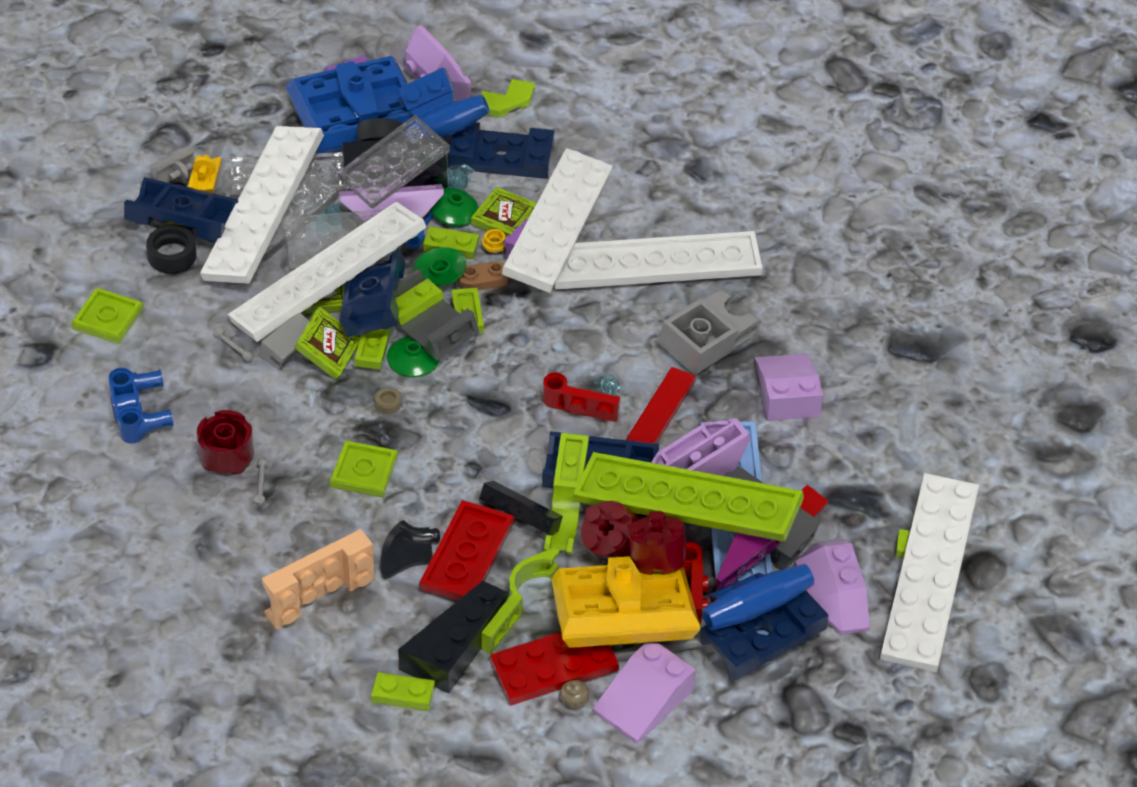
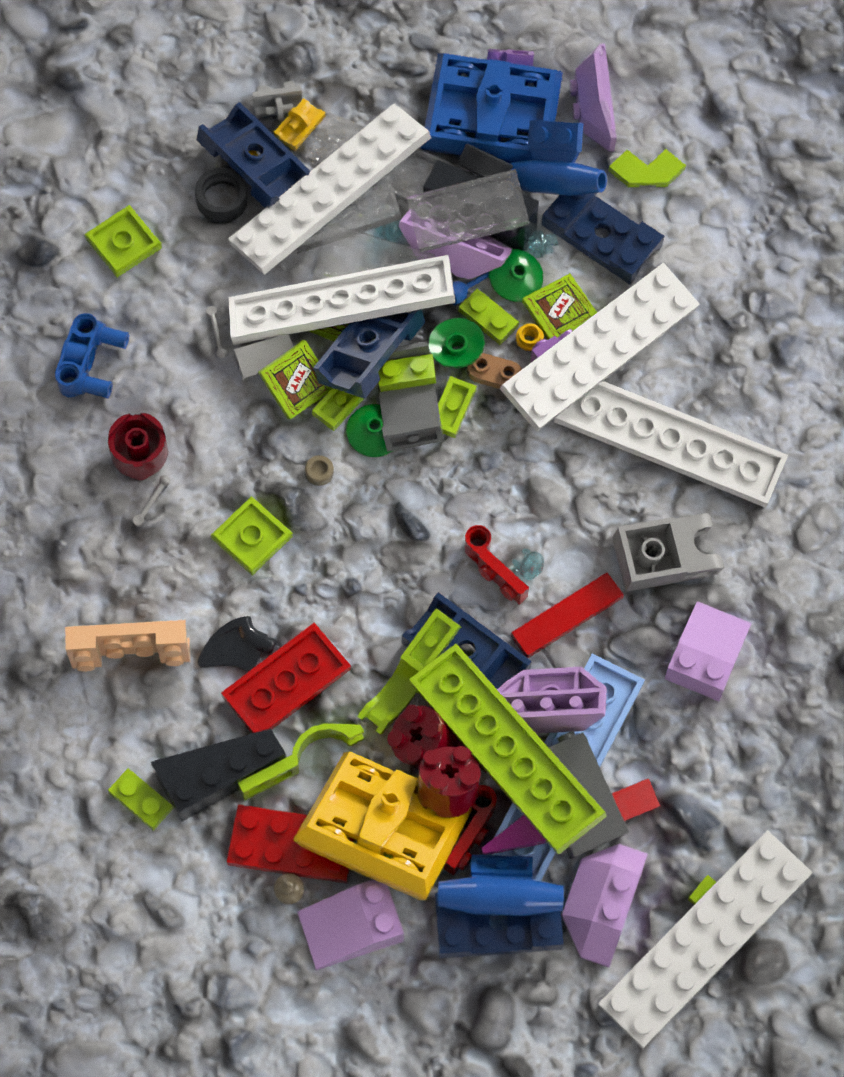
camera: 30 degrees right, 20 degrees up
black piece [479,481,563,535] -> none

